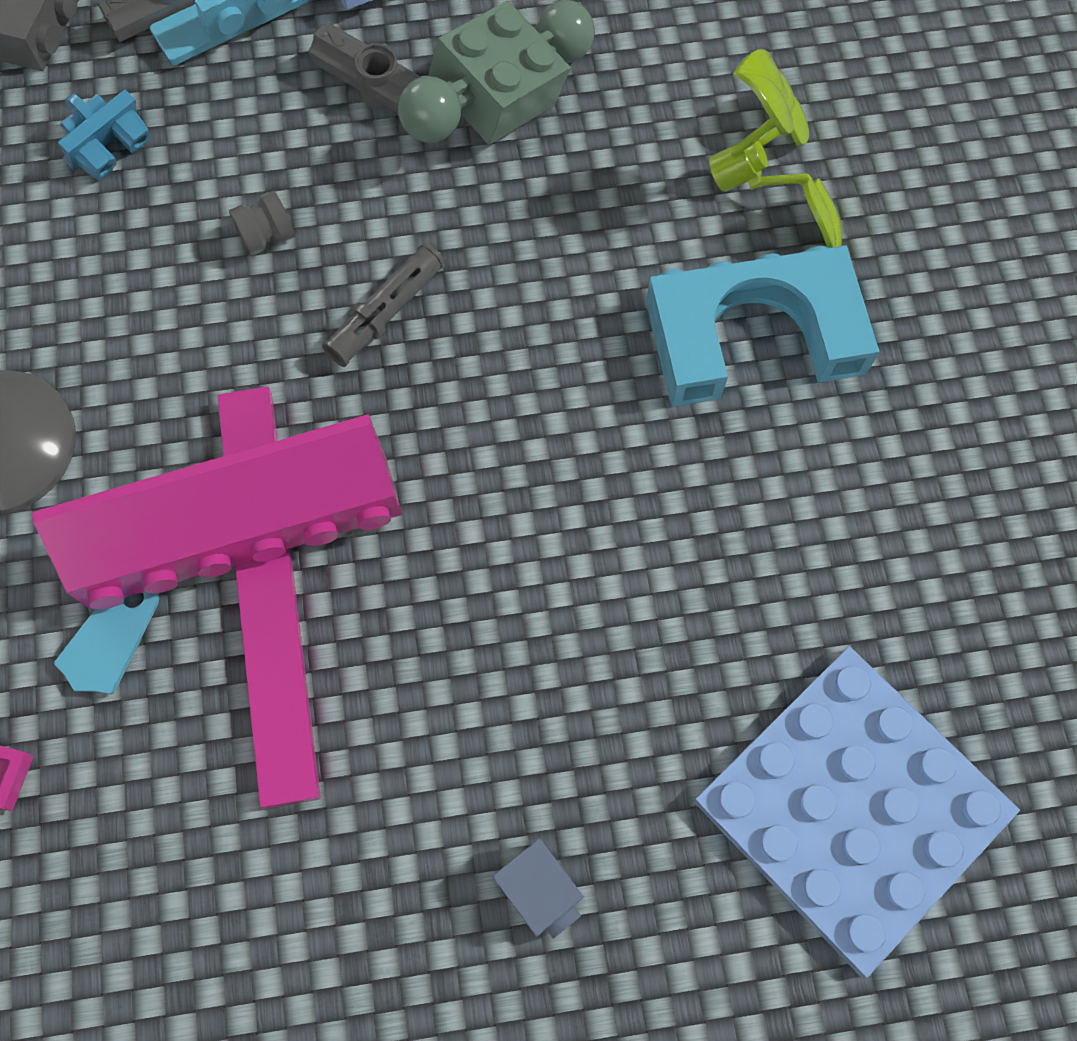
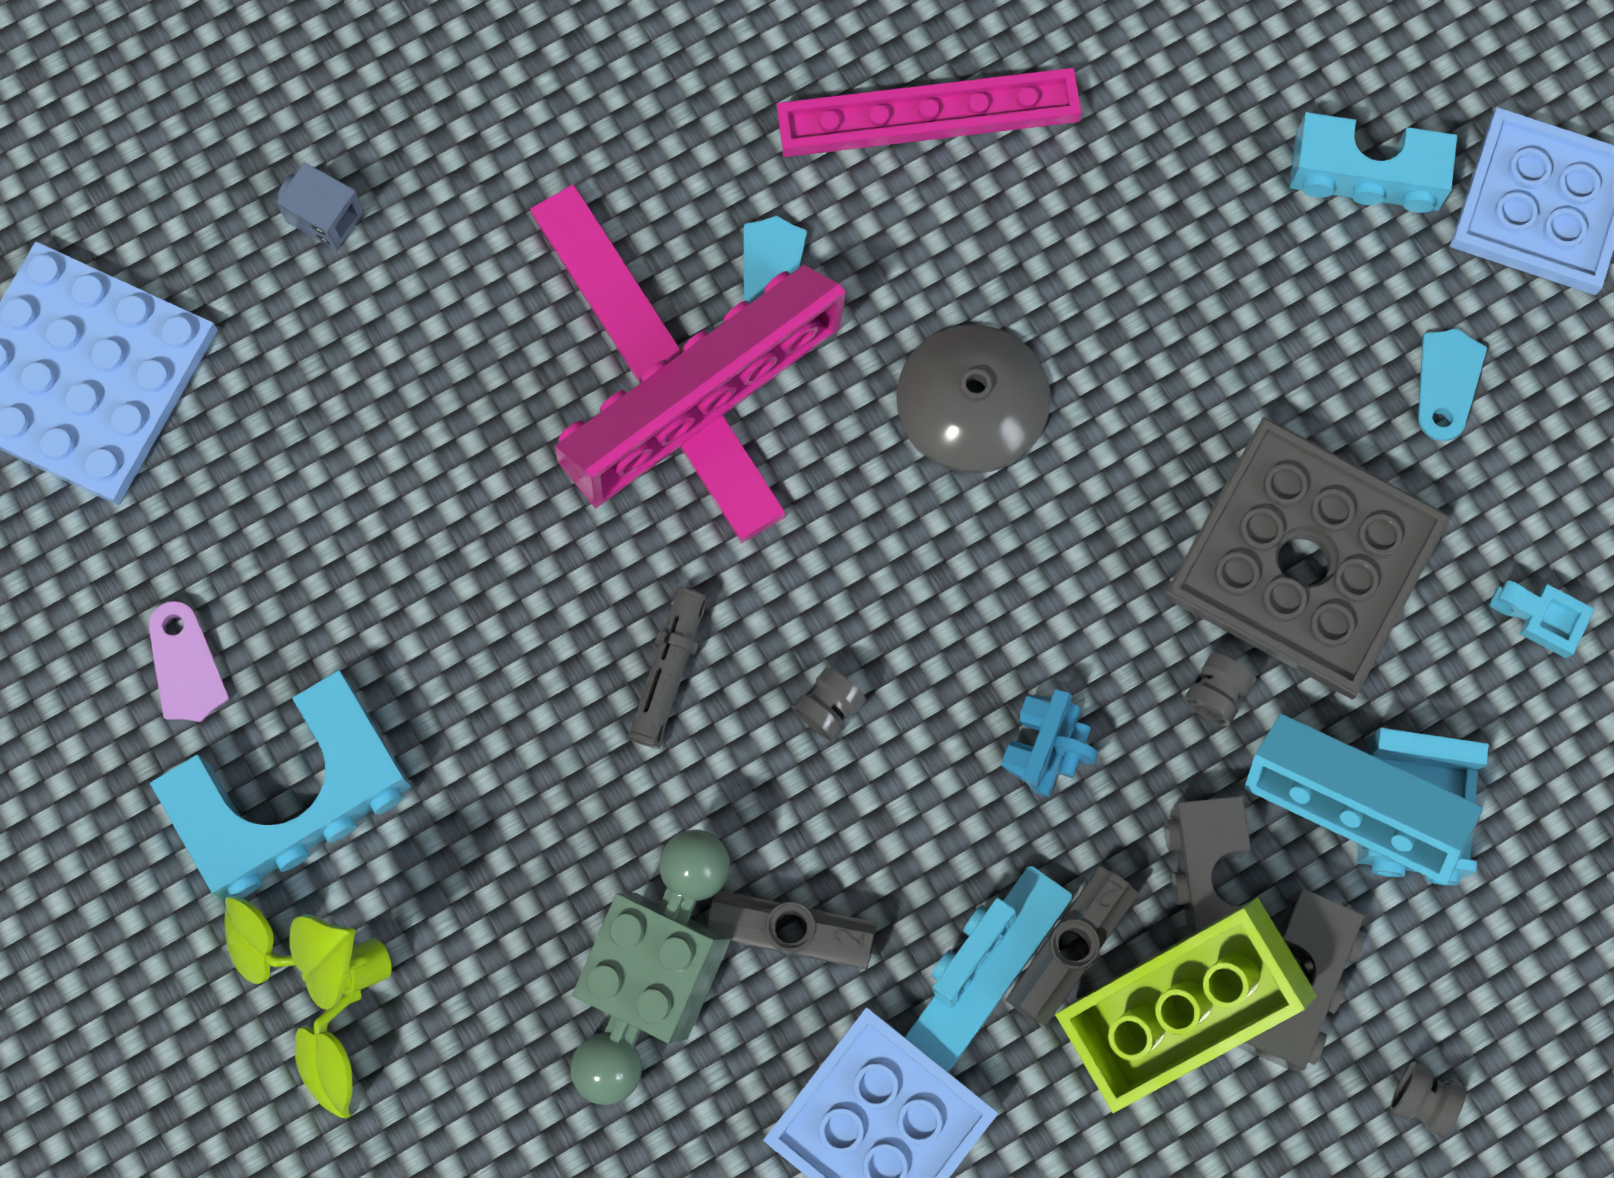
camera: 160 degrees right, 5 degrees up
none -> lavender piece [149,601,229,722]

